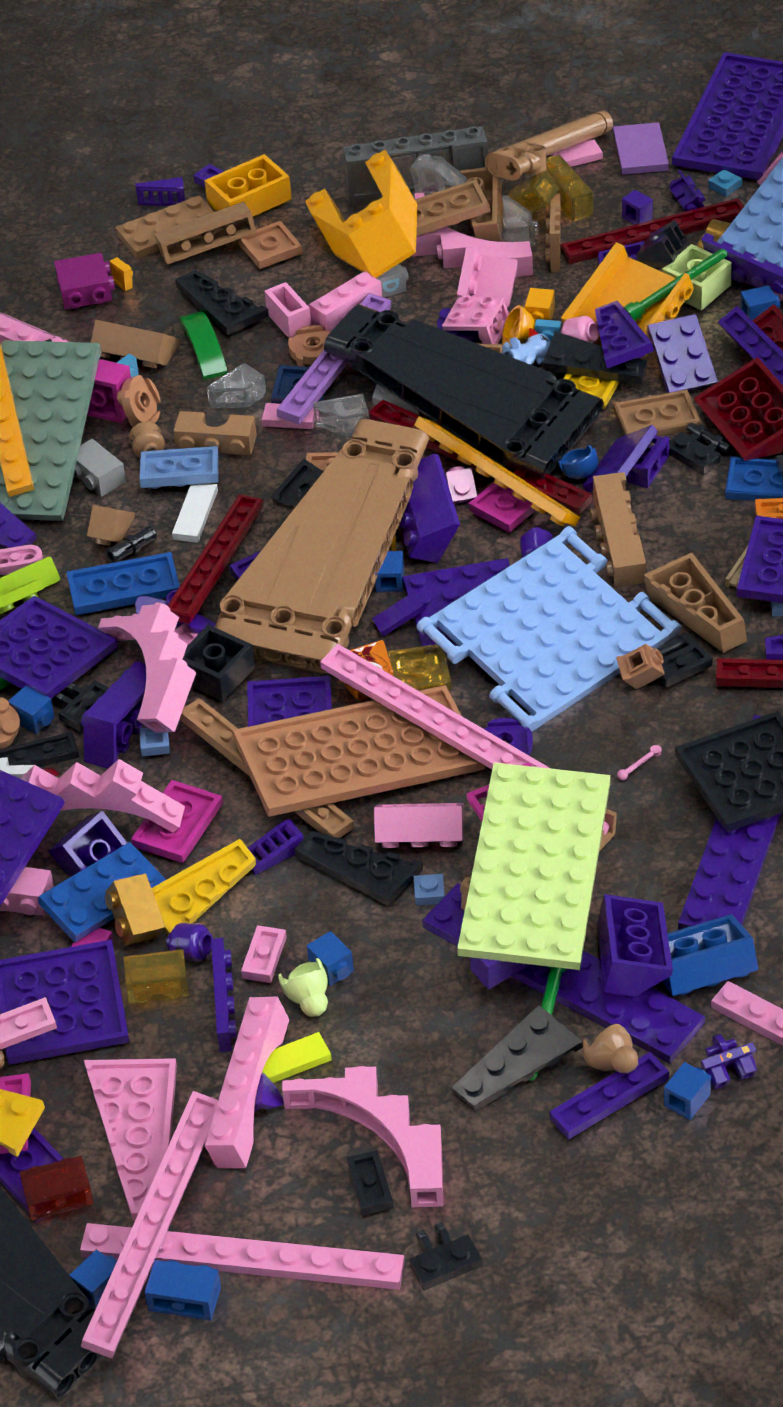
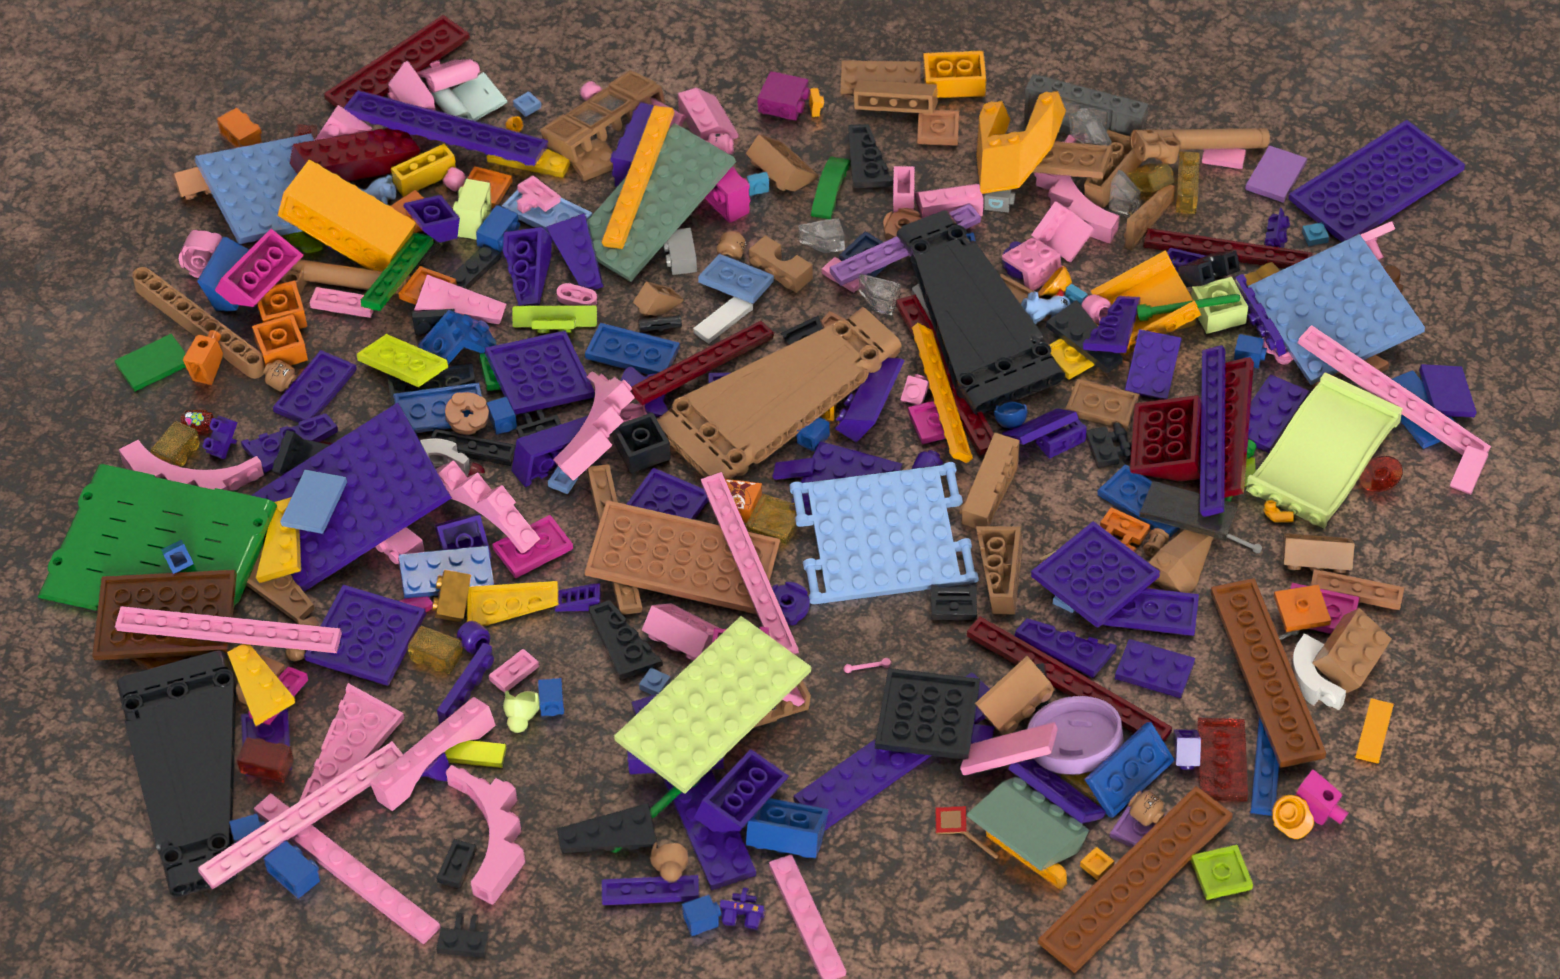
camera: 30 degrees right, 5 degrees up
nougat plate [117,375,160,427] -> none
dark purple slope [135,177,185,206] -> none
dark purple plate [193,164,224,188] -> none
light orange brick [525,288,555,321] -> none
nougat window [616,644,665,689] -> none
dark purple plate [622,190,653,225] -> none

